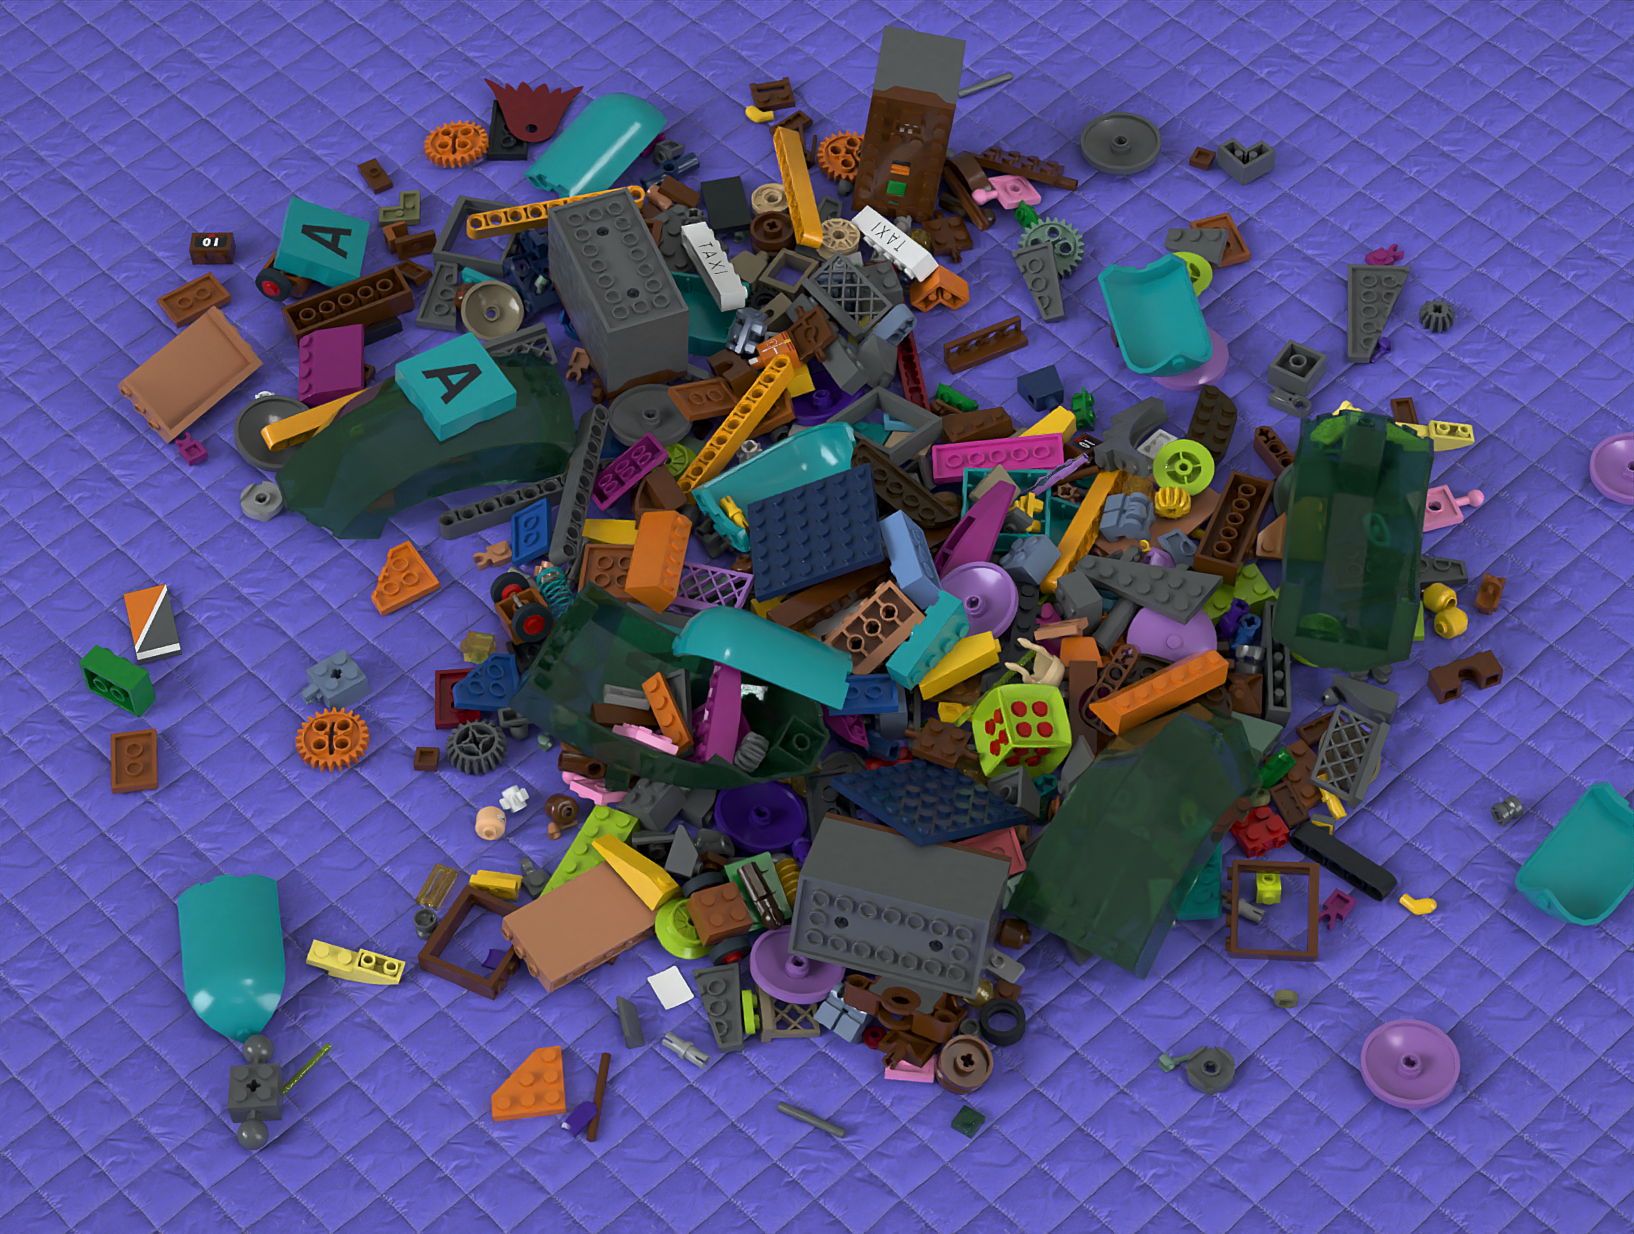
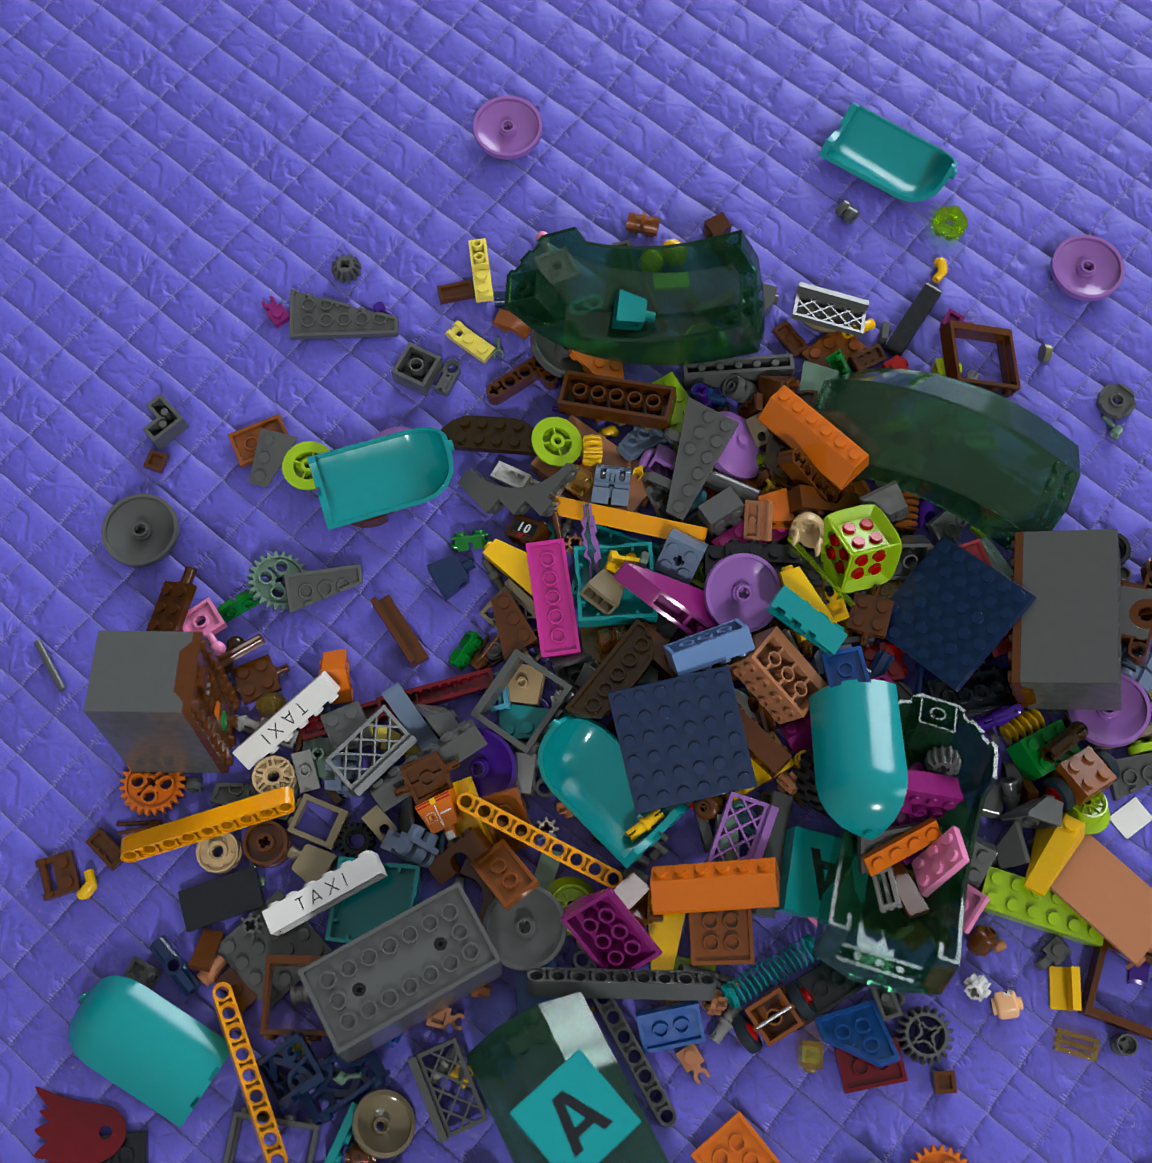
camera: 100 degrees left, 20 degrees up
none -> teal torso [611,289,656,331]
none -> clear neon green plate [931,205,968,241]

